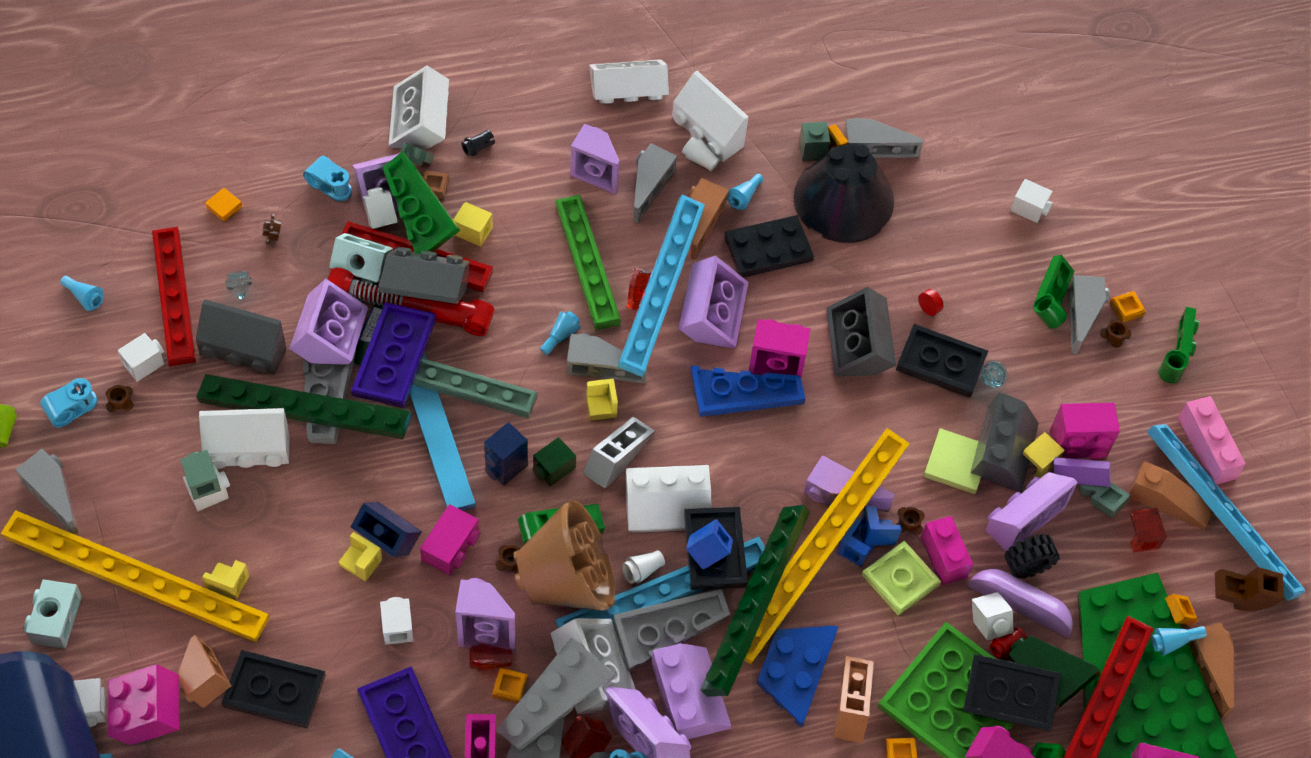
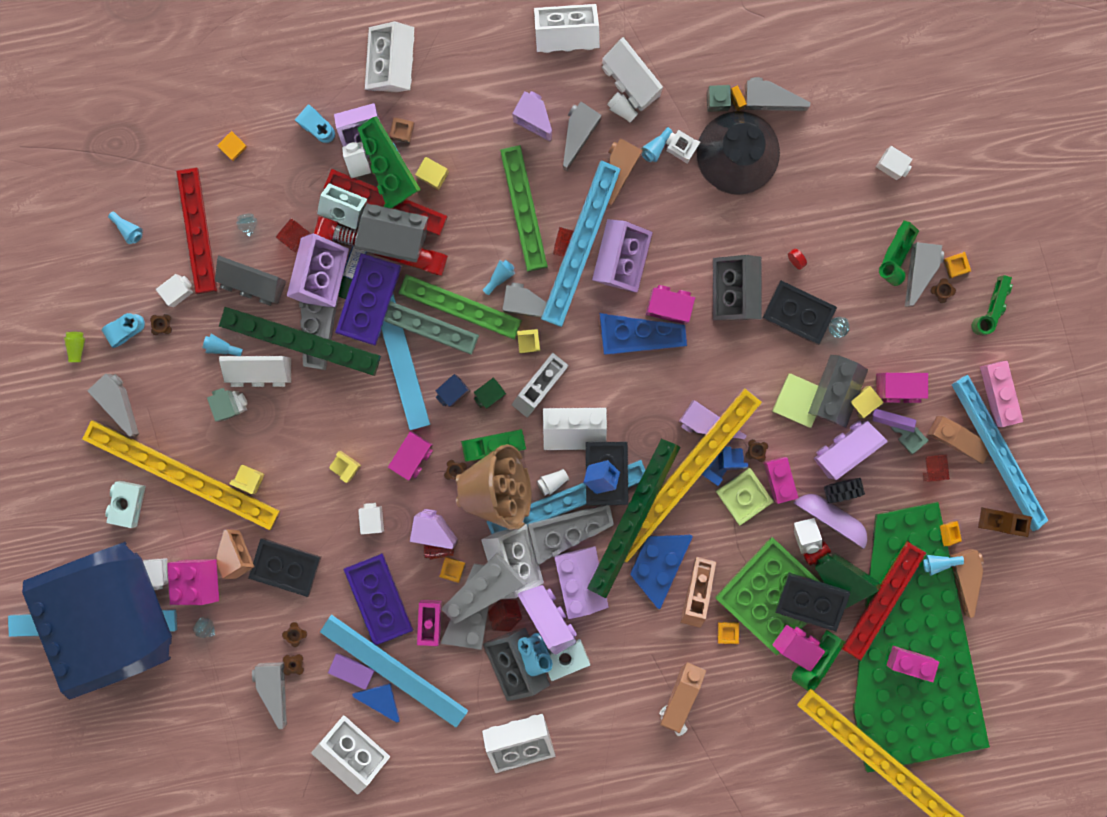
camera: 10 degrees right, 30 degrees up
reddish brown plate [262,214,281,244] -> none
dark blue brick [350,502,422,557] -> none
sand green plate [400,143,435,166] -> none
black pin [461,130,495,156] -> none
black plate [724,215,814,278] -> none
none -> medium azure cone [202,333,243,356]
none -> clear red panel [276,218,310,252]
none -> bright green tile [398,274,522,340]
none -> white window [666,130,700,164]

